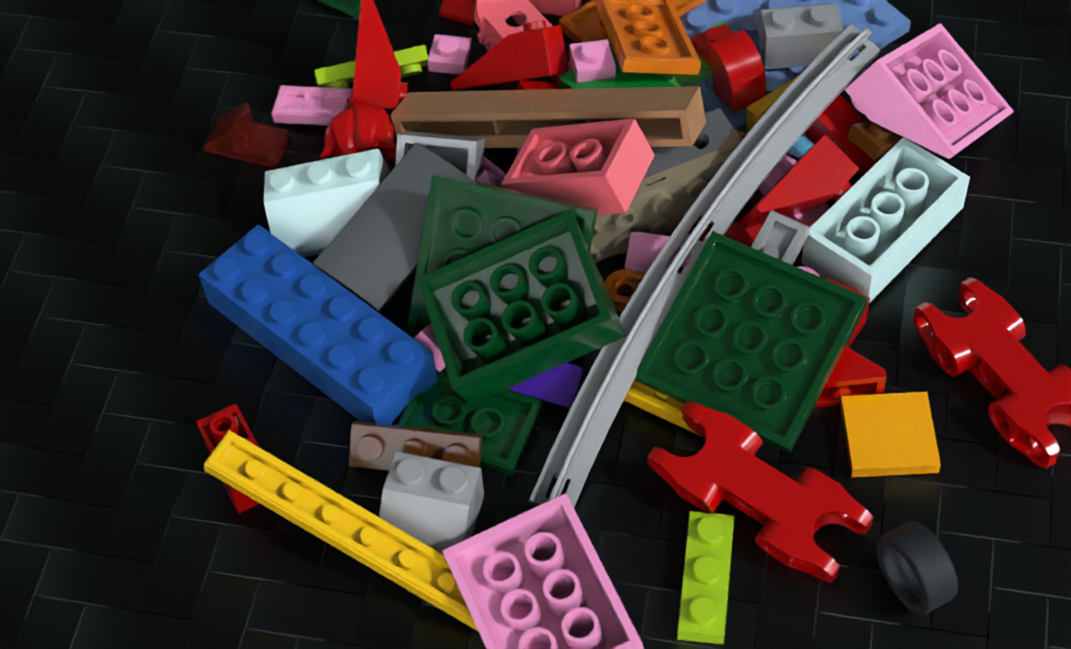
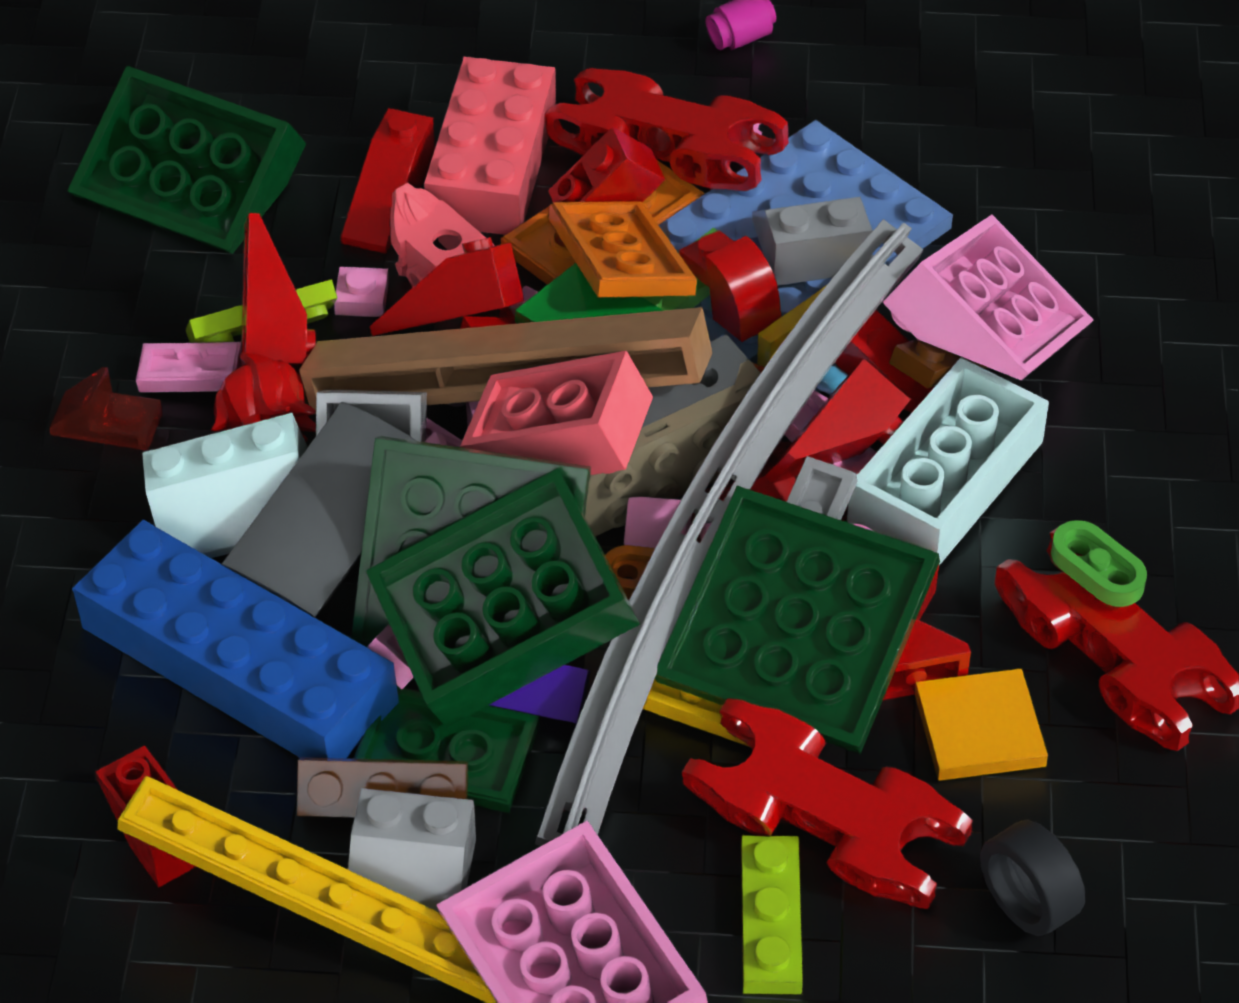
camera: 10 degrees left, 5 degrees down
bright pink plate [569,39,616,83] -> none
none -> bright green plate [1051,520,1147,607]

